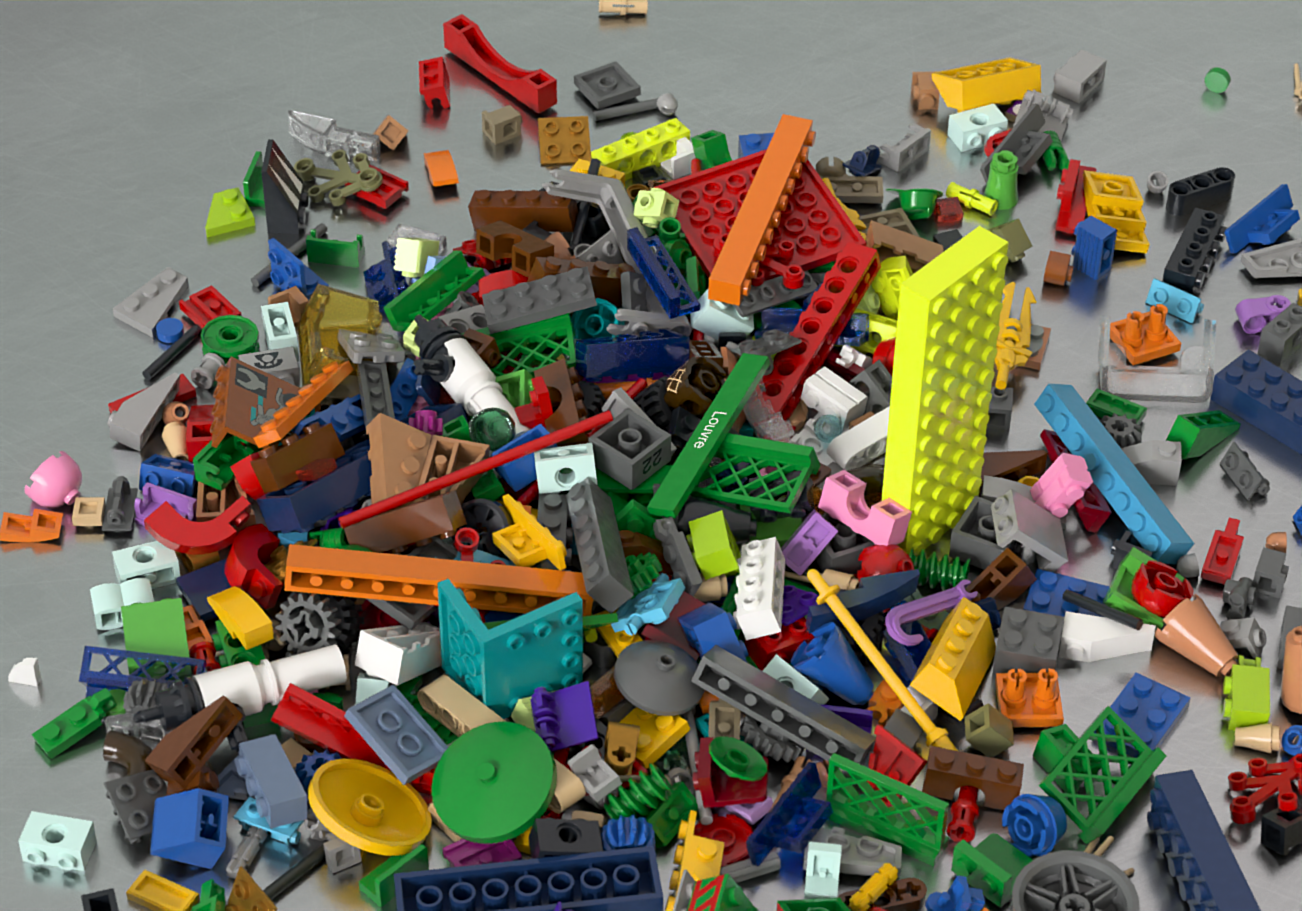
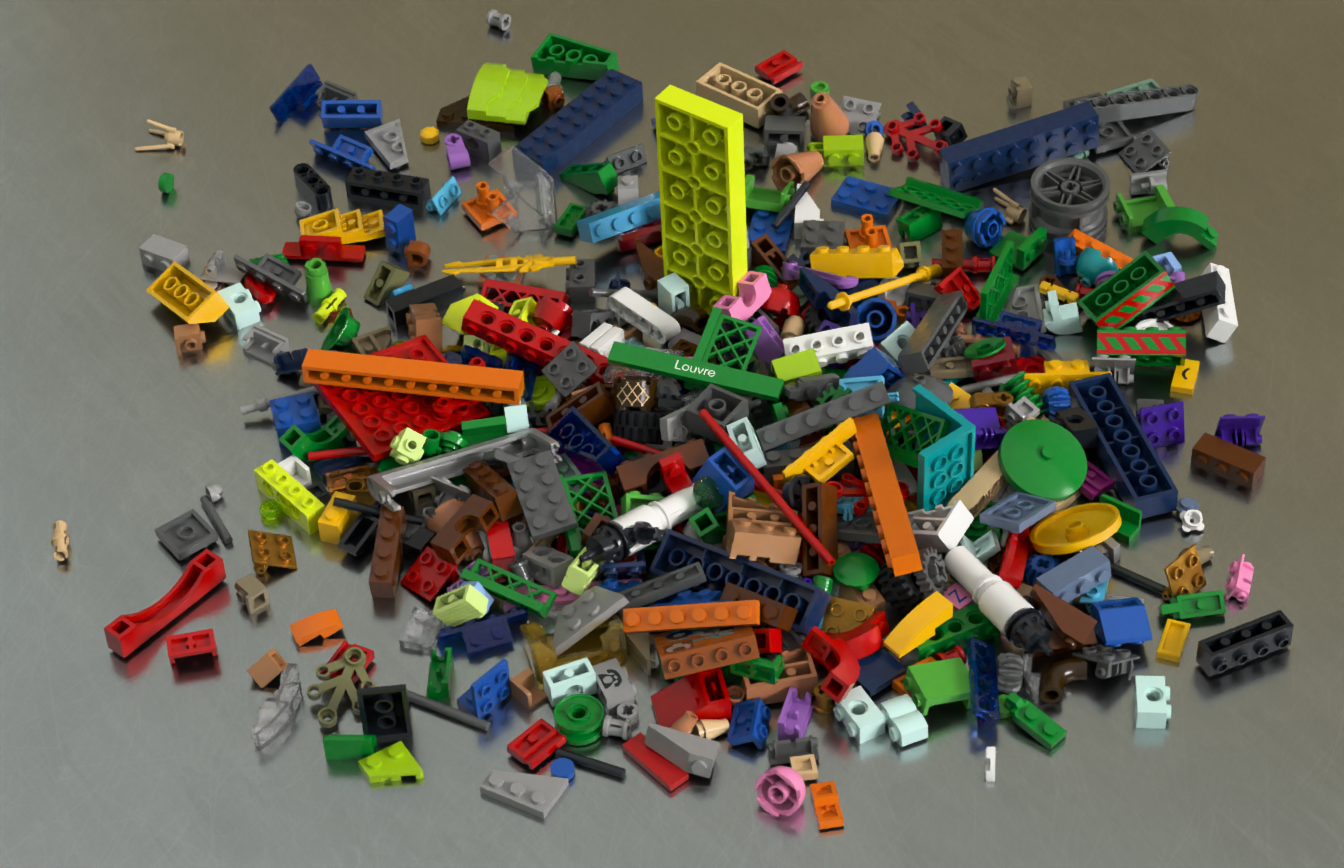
camera: 95 degrees left, 0 degrees up
clear red tile [295,458,337,481] -> none
magenta gear [409,410,443,443] -> none
clear blue fence [627,227,700,319] -> none
red cylinder [1131,560,1193,618] -> none

